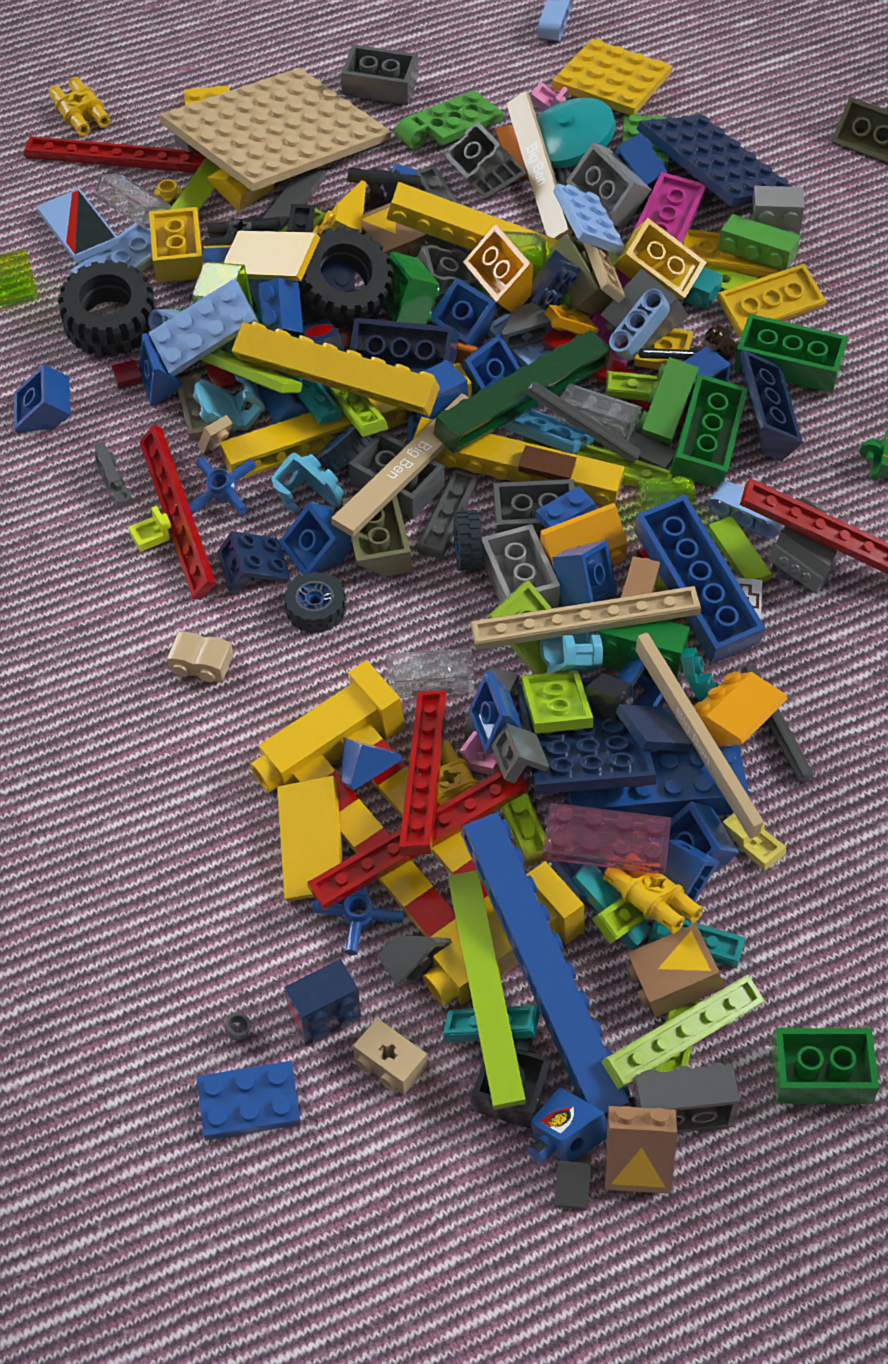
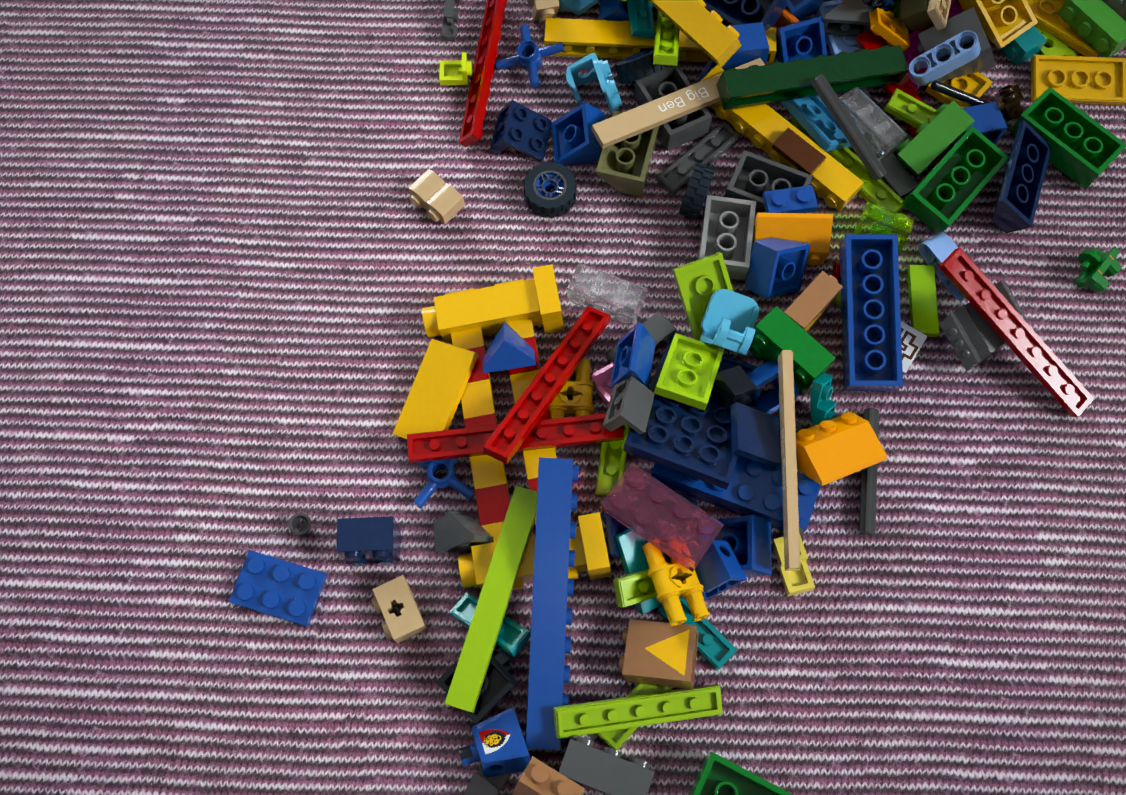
camera: 25 degrees right, 15 degrees up
tan tile [471,586,701,650] -> none

